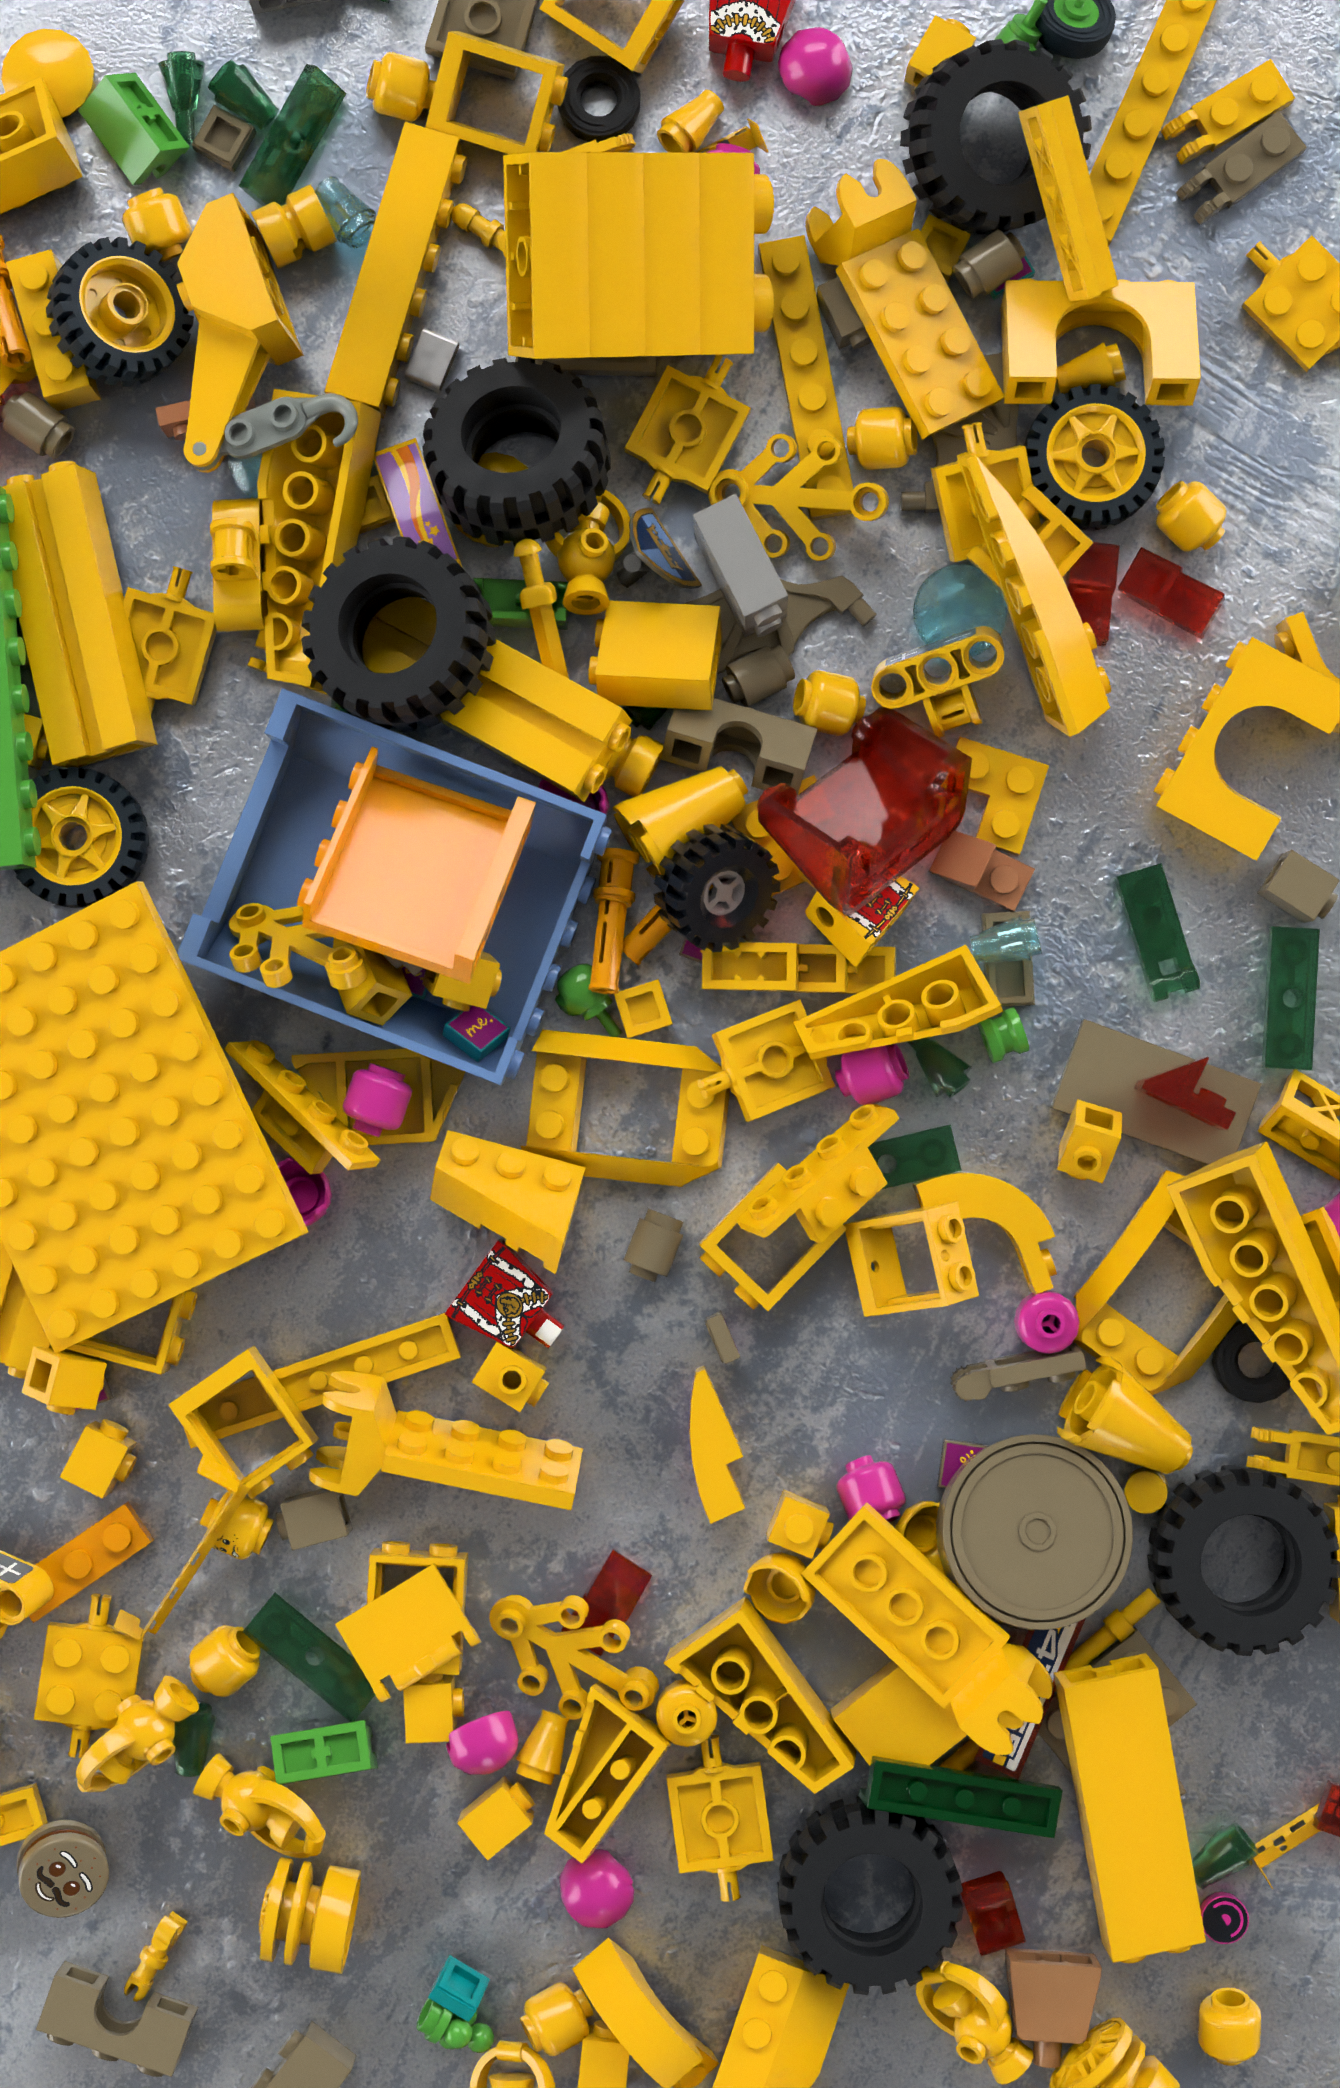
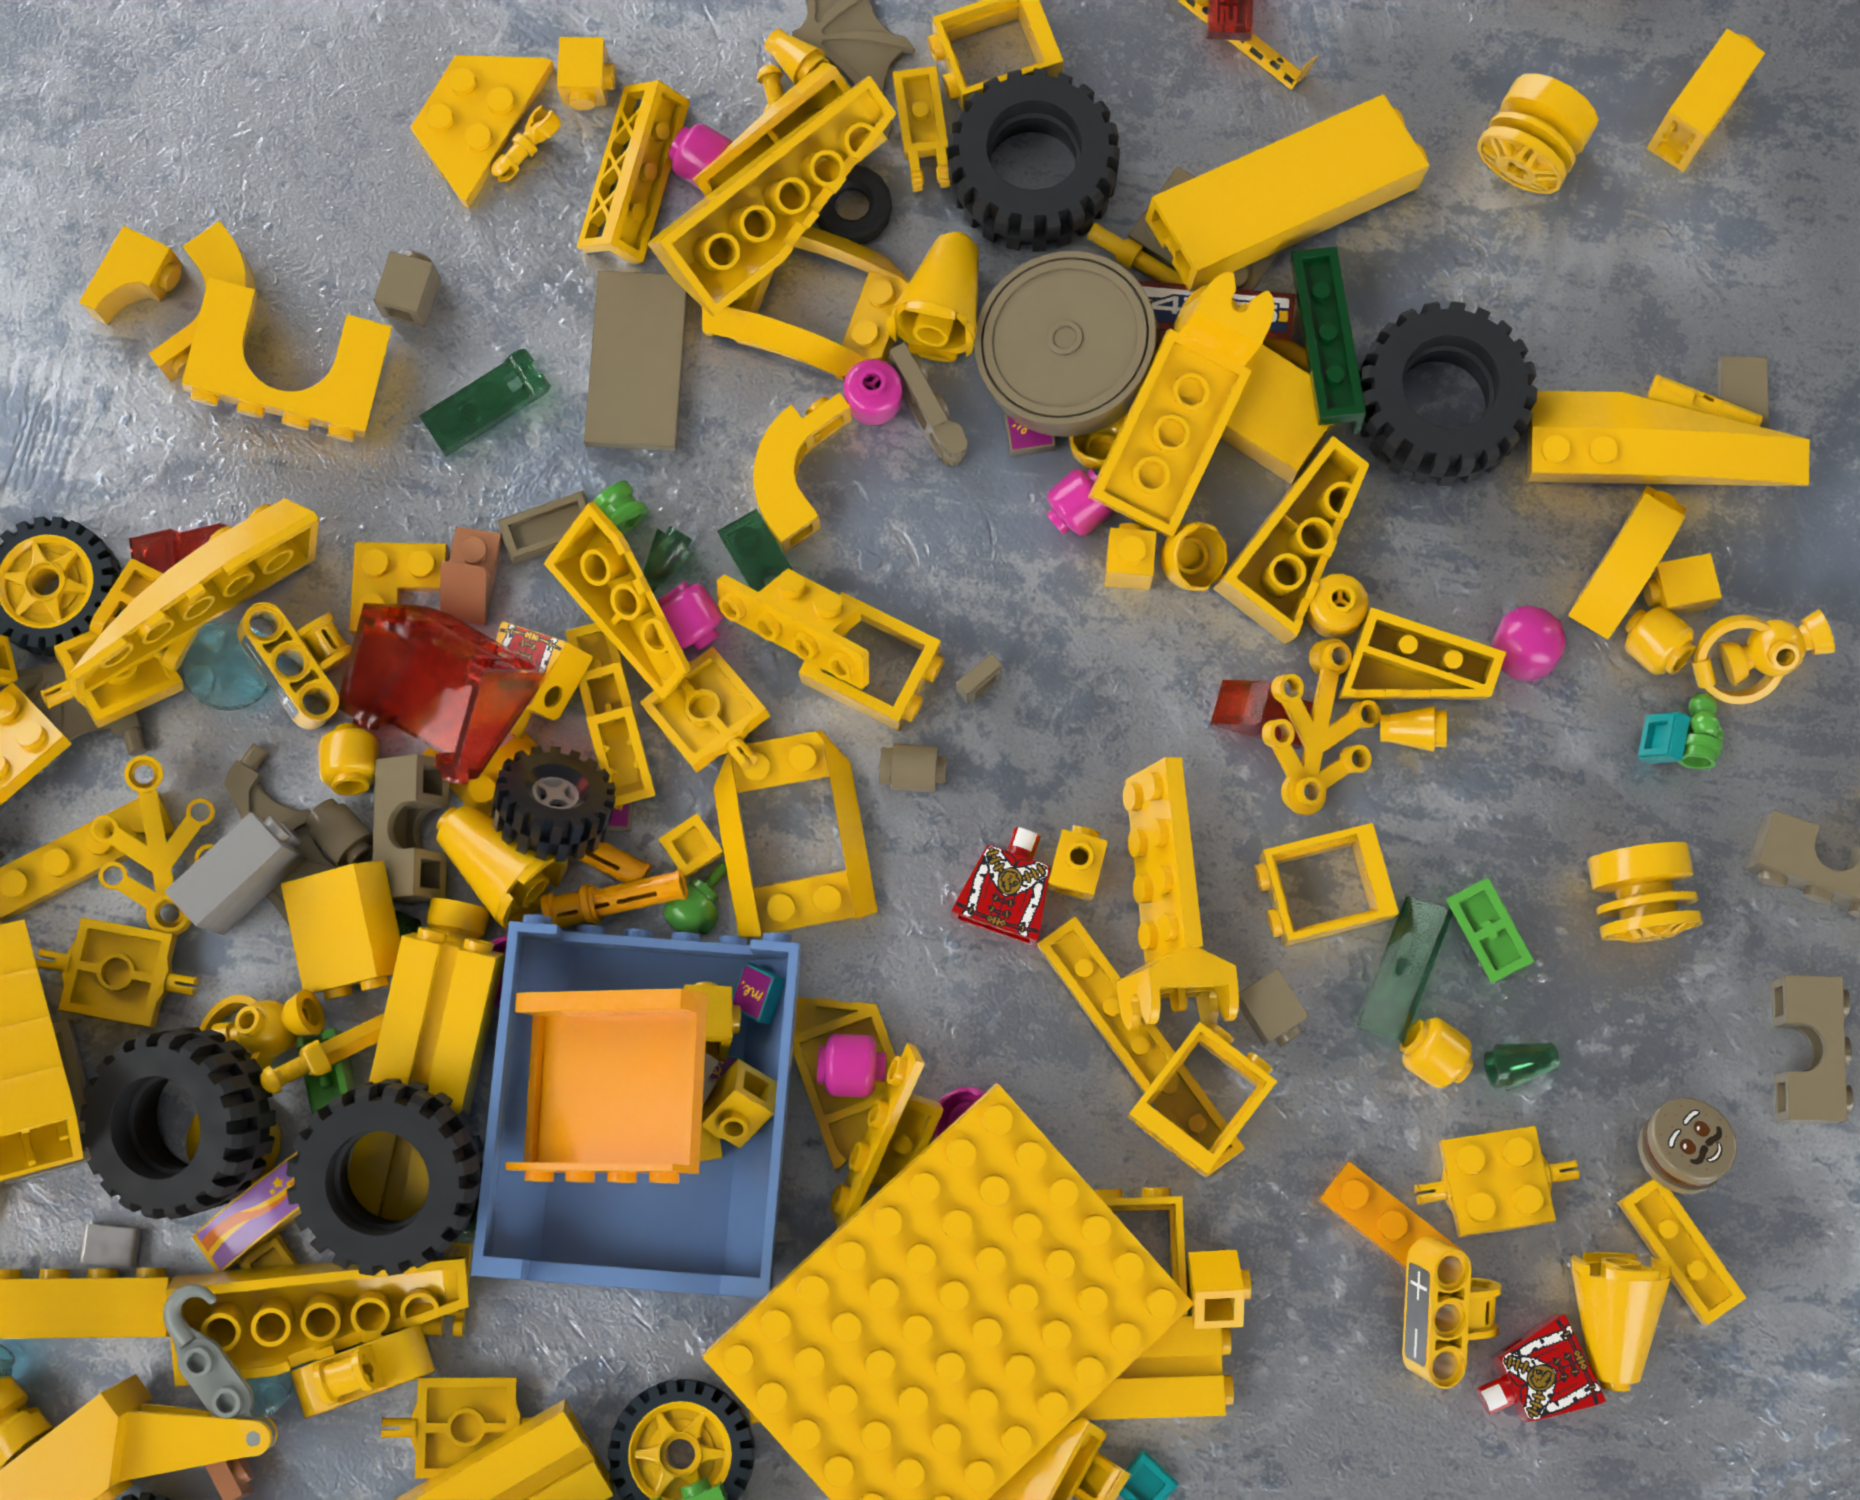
camera: 105 degrees left, 10 degrees down
yellow brick [60,1419,137,1499] -> none
yellow piece [76,1676,199,1792] -> none
yellow piece [113,1455,249,1641] -> none
yellow piece [124,1911,188,2002] -> none
yellow piece [193,1753,326,1858] -> none
yellow head [200,1491,275,1560] -> none
yellow plant [229,903,368,990] -> none
yellow piece [335,1563,481,1703] -> none
yellow brick [403,1674,465,1744] -> none
yellow wedge [430,1130,585,1275] -> none
dark pink hair [446,1711,519,1775] -> none
yellow brick [457,1776,535,1861] -> none
shield [617,508,702,589] -> none
yellow plate [666,1735,774,1902] -> none
yellow slope [689,1366,745,1524] -> none
yellow window [844,1202,979,1317] -> none
yellow head [847,406,918,470] -> none
yellow piece [916,1961,1034,2085] -> none
clear red slope [960,1871,1026,1956] -> none
clear light blue cone [970,915,1042,963] -> none
medium nougat torso [1005,1948,1102,2068] -> none
yellow brick [1057,1099,1122,1184] -> none
clear red slope [1118,547,1225,639] -> none
yellow piece [1124,1467,1169,1514] -> none
clear red slope [1134,1057,1236,1130] -> none
yellow head [1156,481,1226,552] -> none
clear green cone [1192,1822,1259,1890] -> none
yellow head [1198,1987,1261,2066] -> none
black tile [1200,1892,1249,1944] -> none
clear green tile [1262,926,1320,1071] -> none

